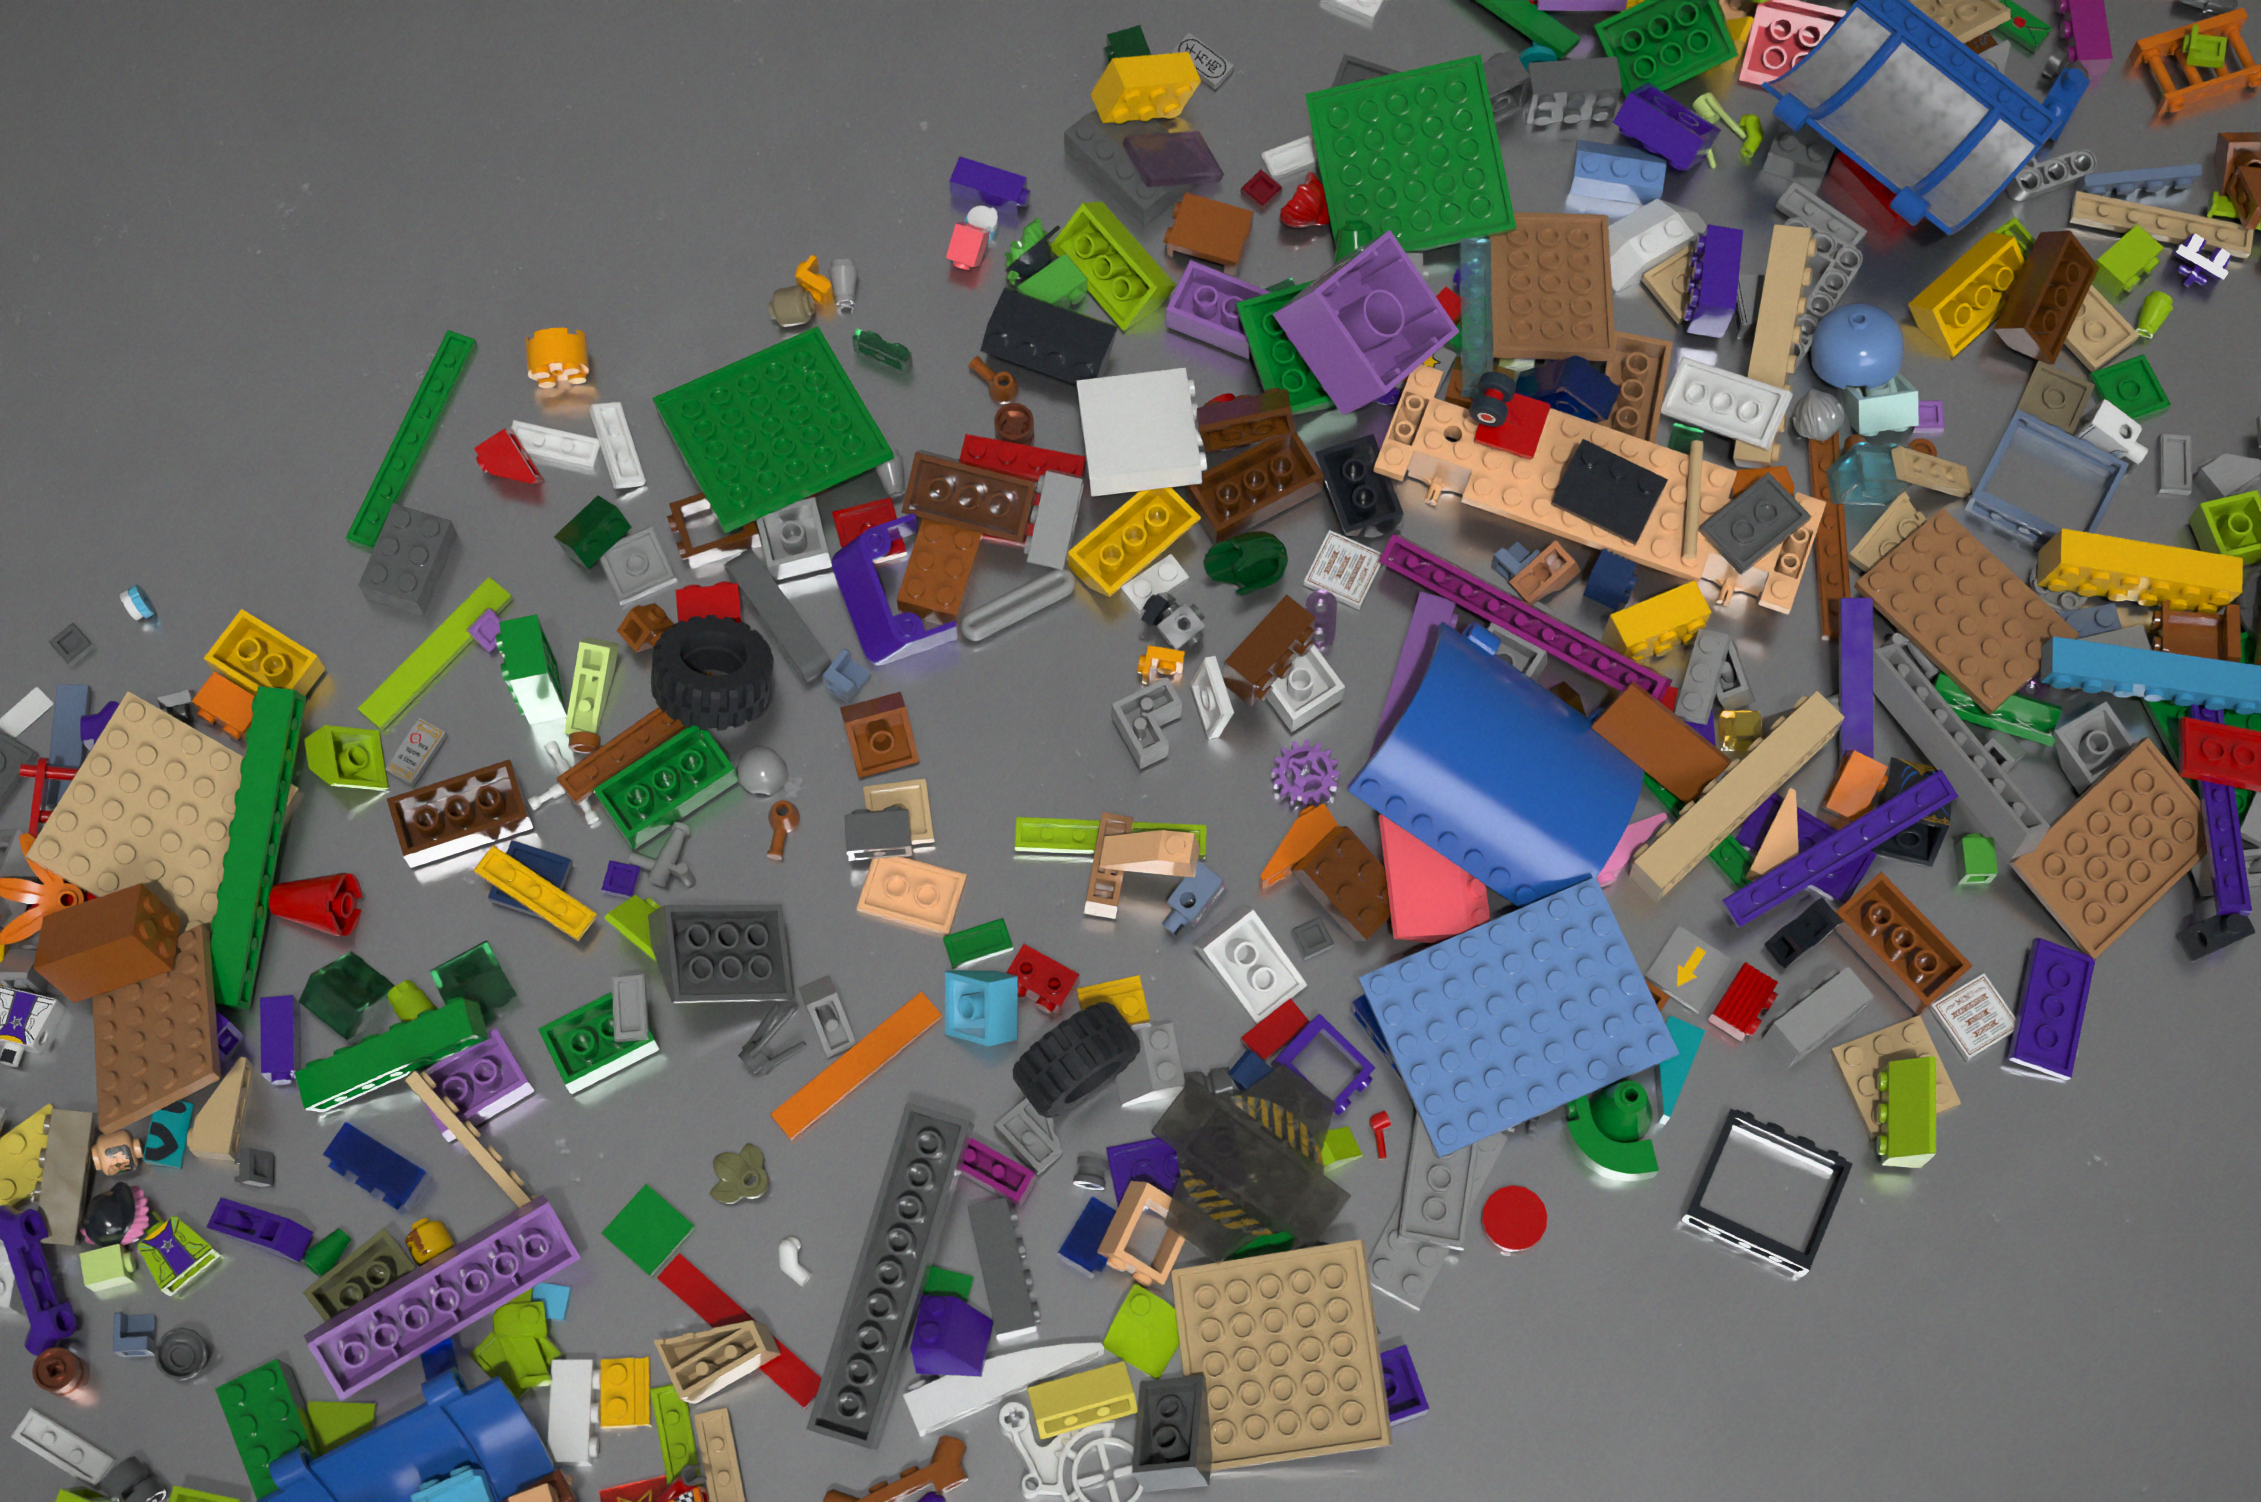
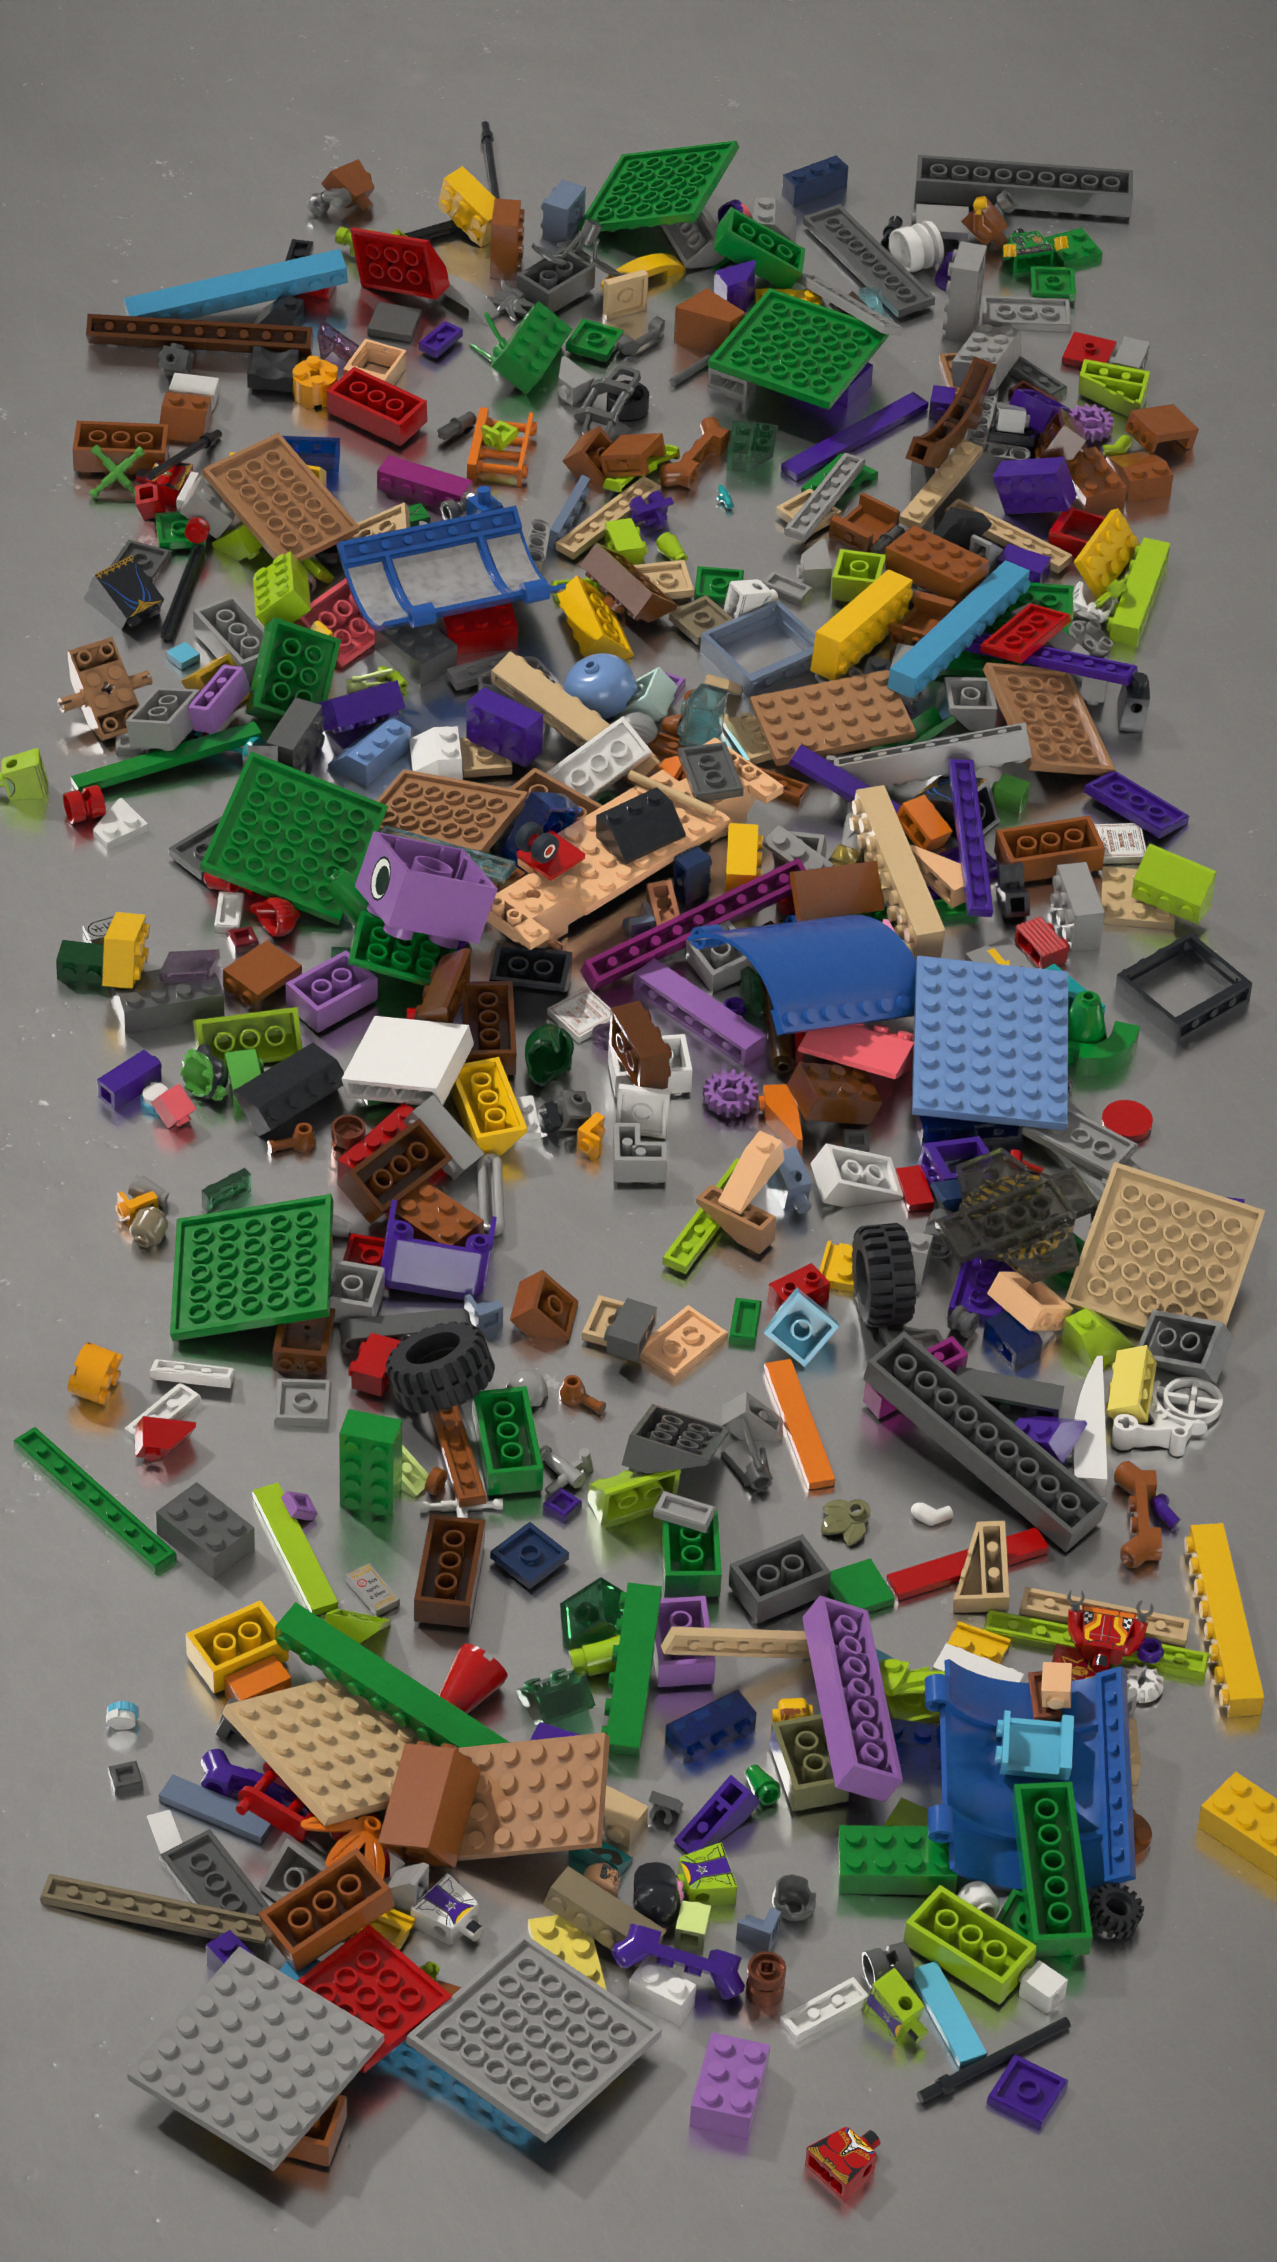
camera: 65 degrees left, 25 degrees down
yellow tile [474,845,597,942] -> none
dark green brick [554,495,632,569] -> none
dark orange brick [617,603,674,653] -> none
none -> dark grey brick [729,1534,831,1624]

